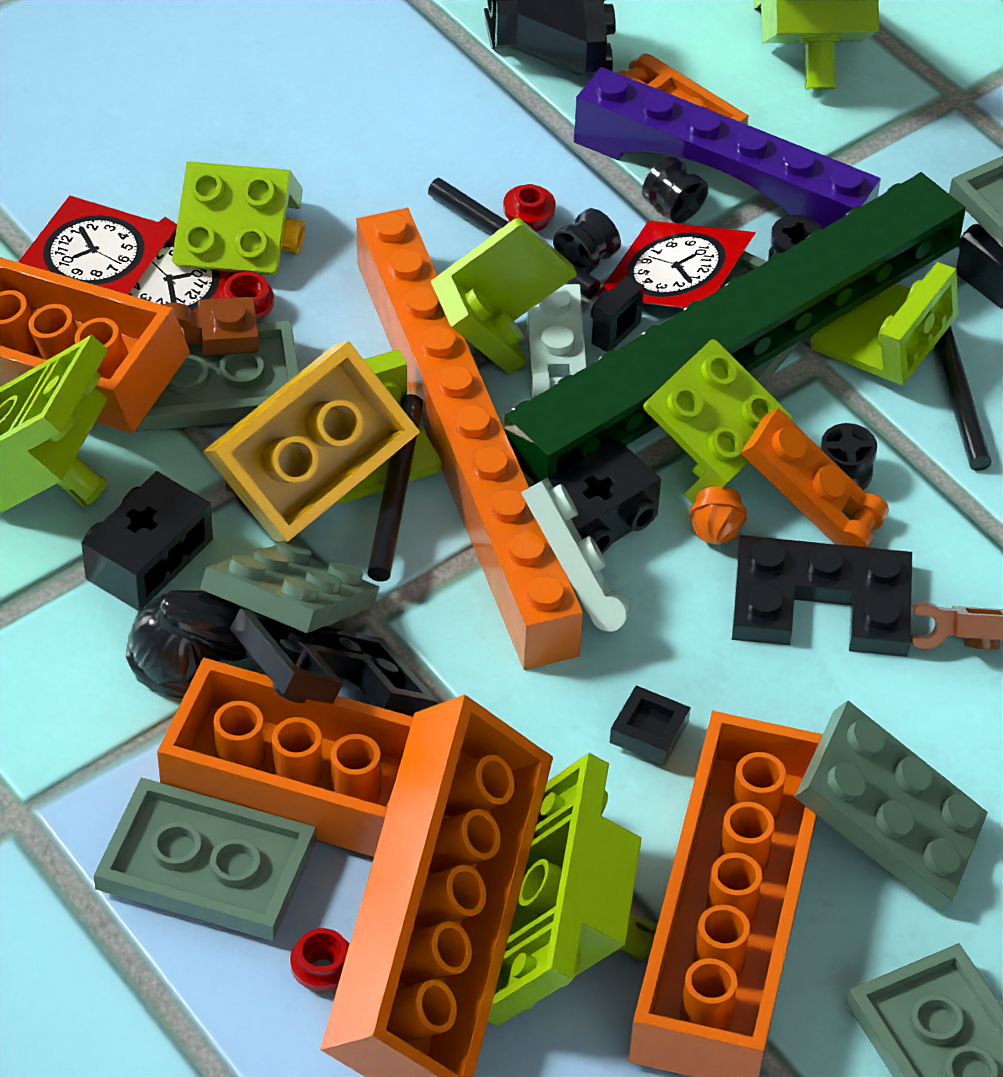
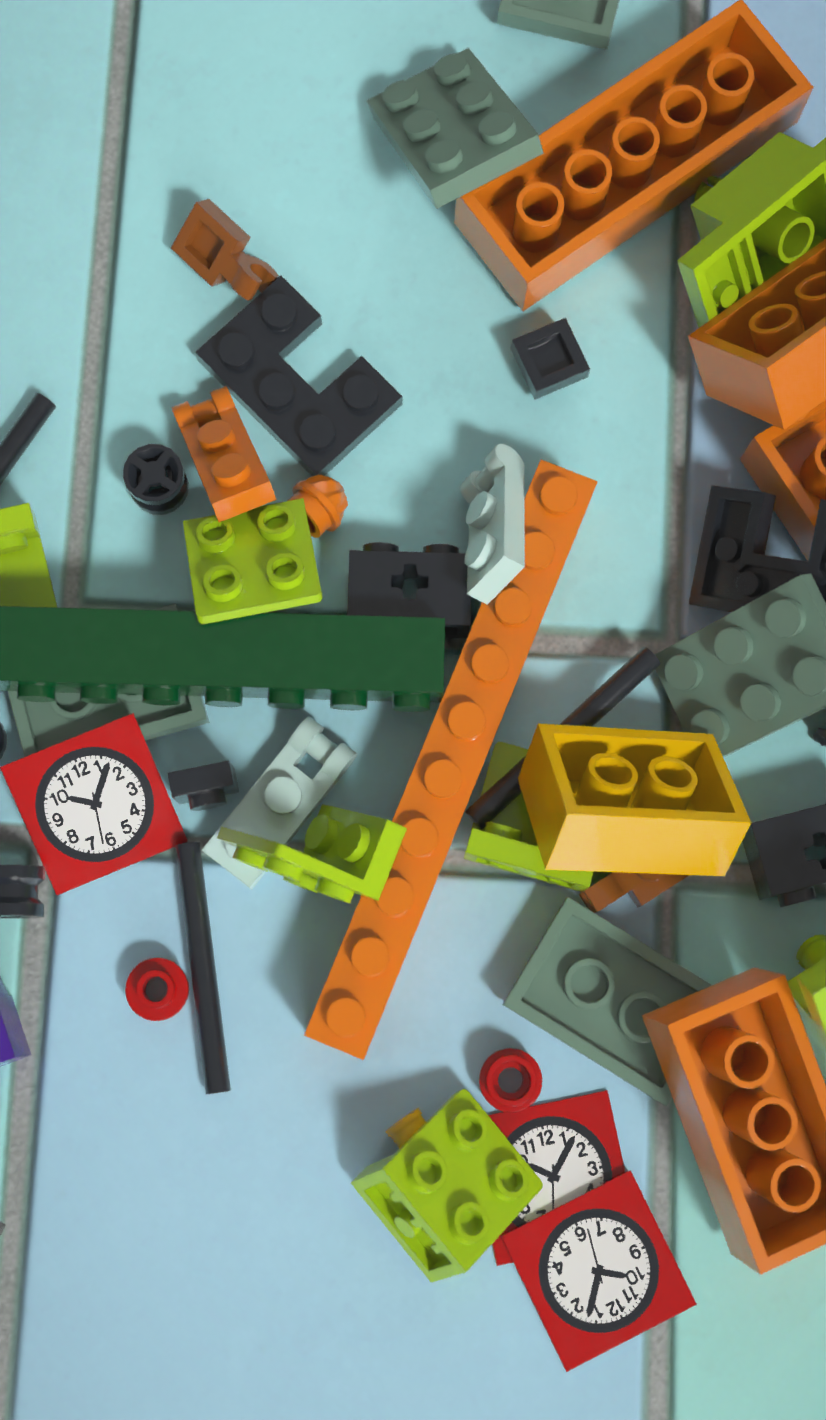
camera: 140 degrees left, 30 degrees up
dark orange plate [163,297,259,355] -> none
black wheel [553,208,621,274] -> none

